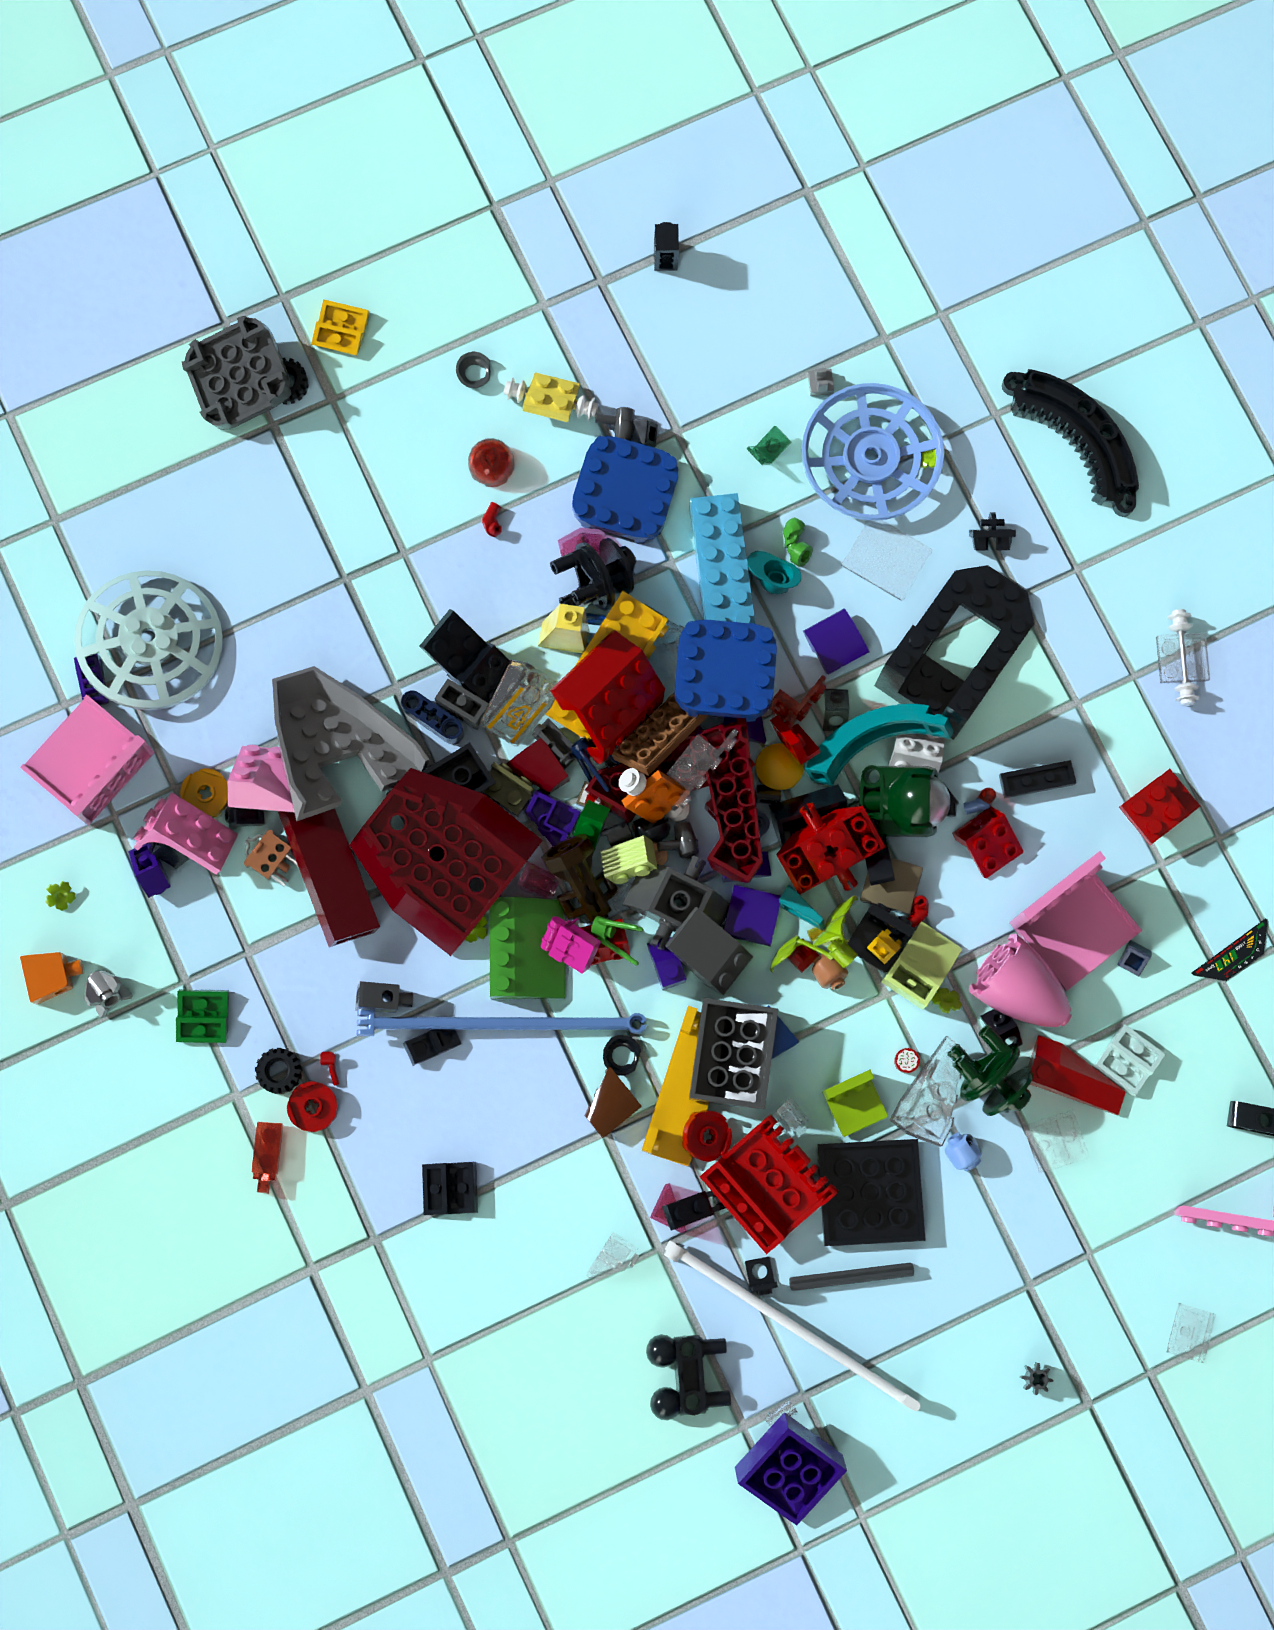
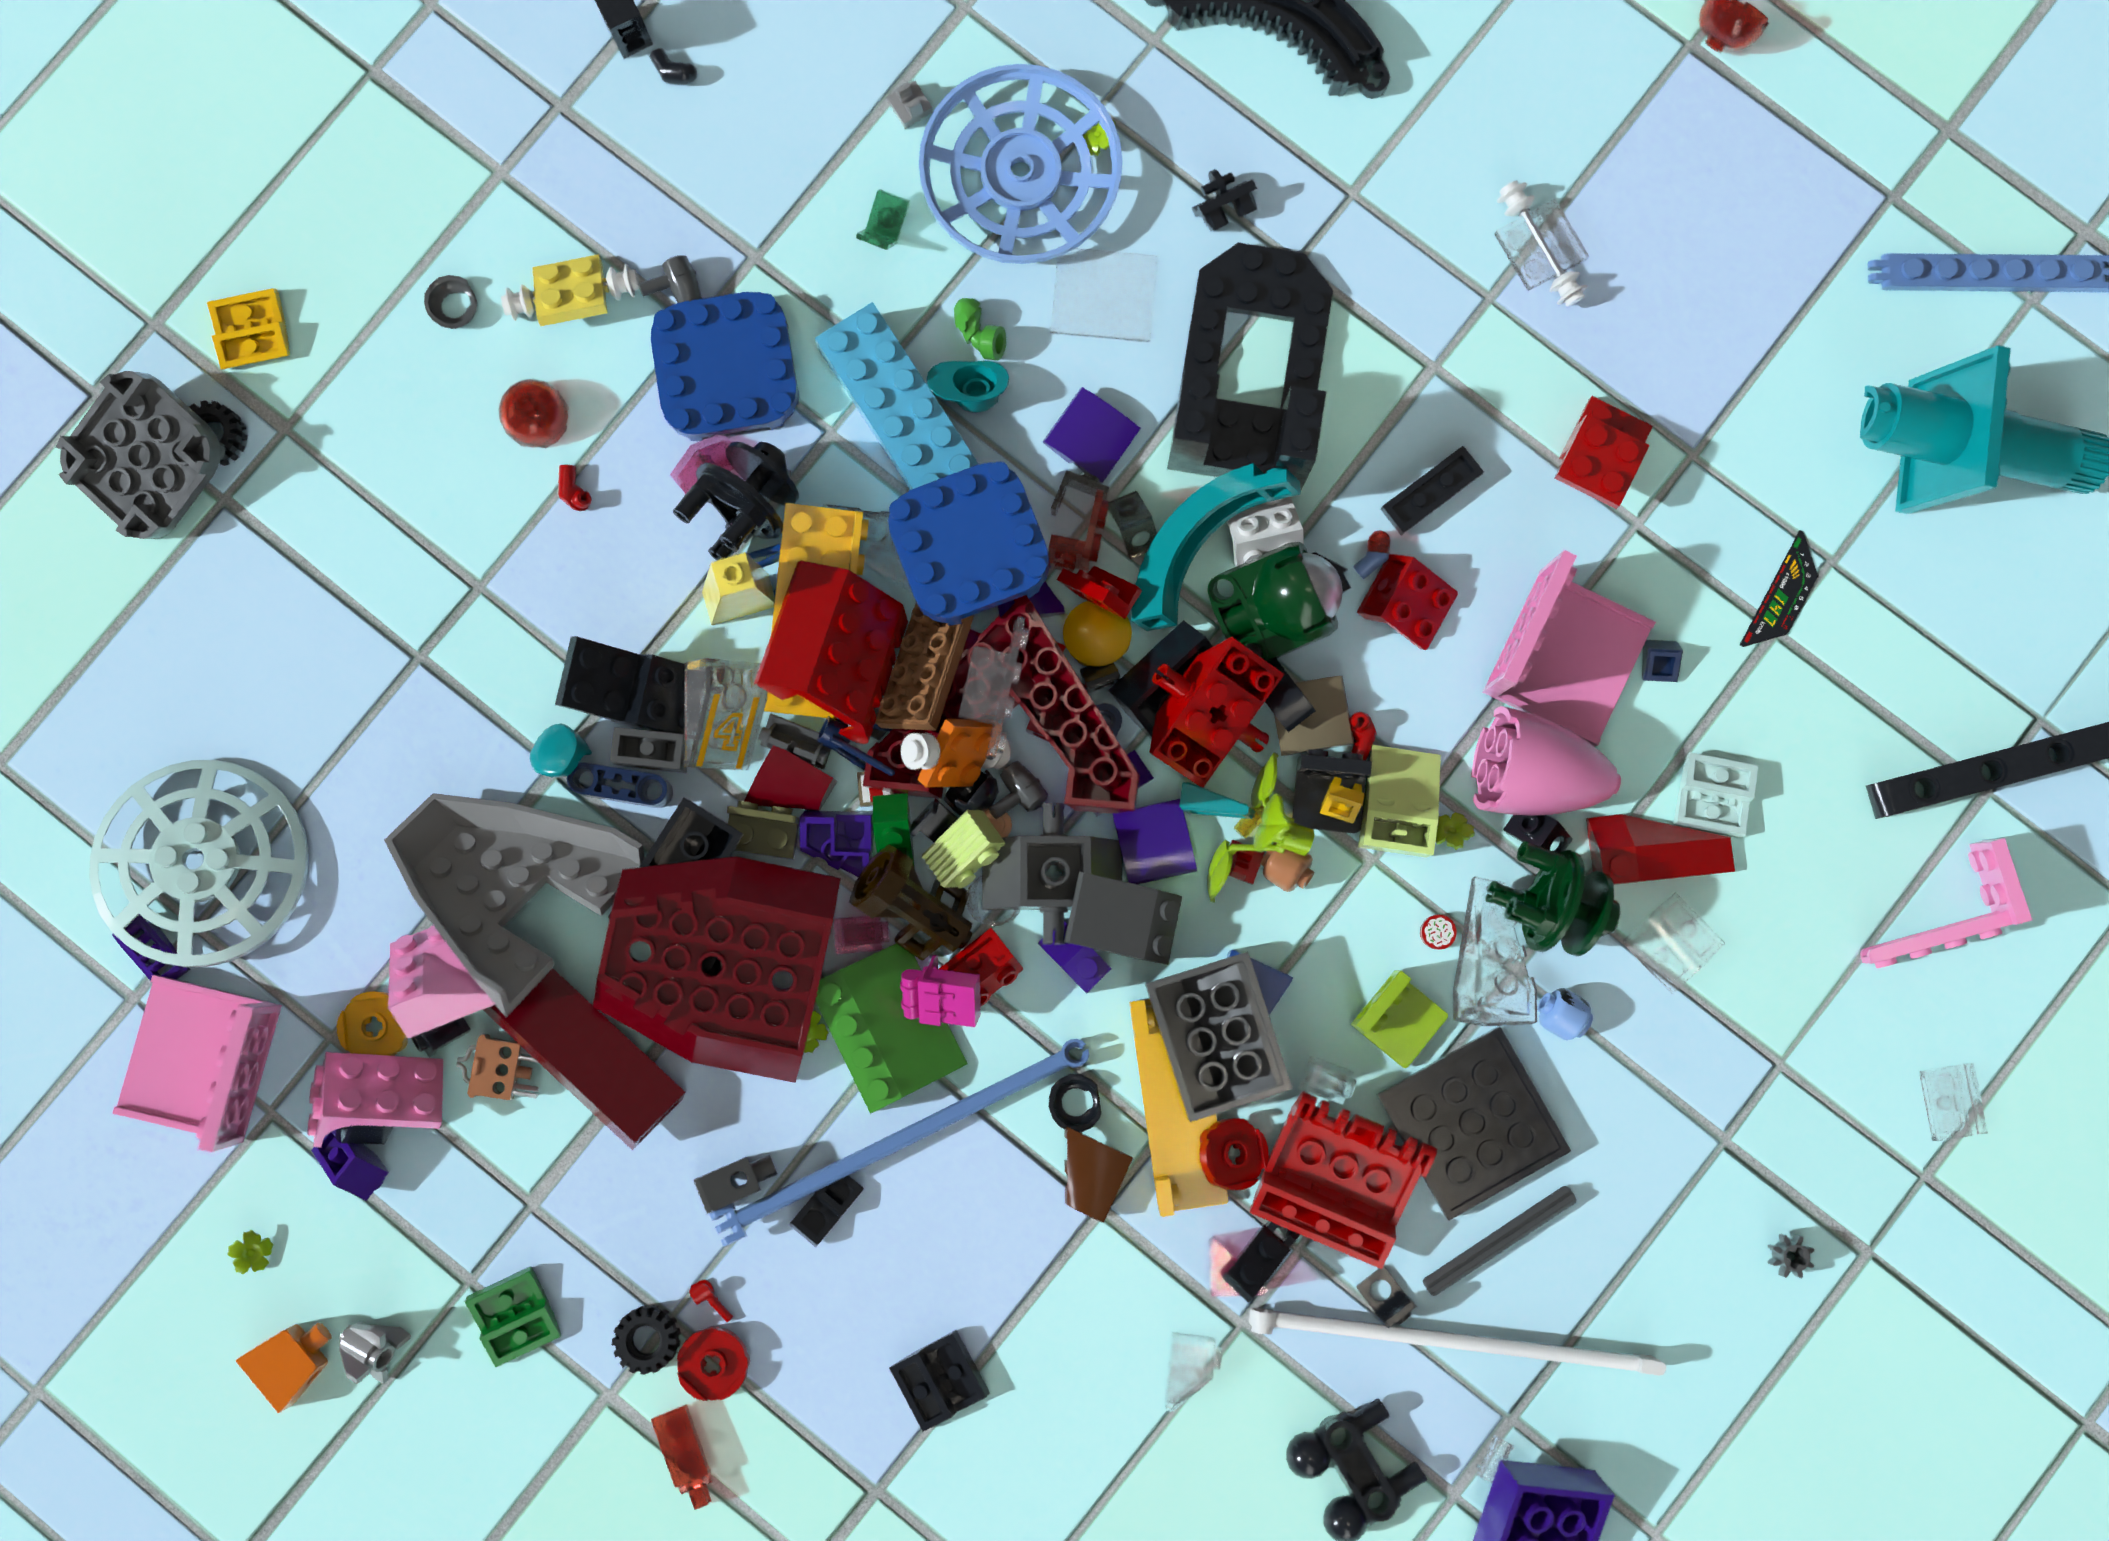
camera: 20 degrees left, 5 degrees up
bright green plant [591,916,644,966] -> none
black slope [633,419,658,447] -> none
none -> teal hair [529,723,592,778]
none -> black arm [649,48,697,85]
none -> clear smoke bracket [1051,470,1110,517]

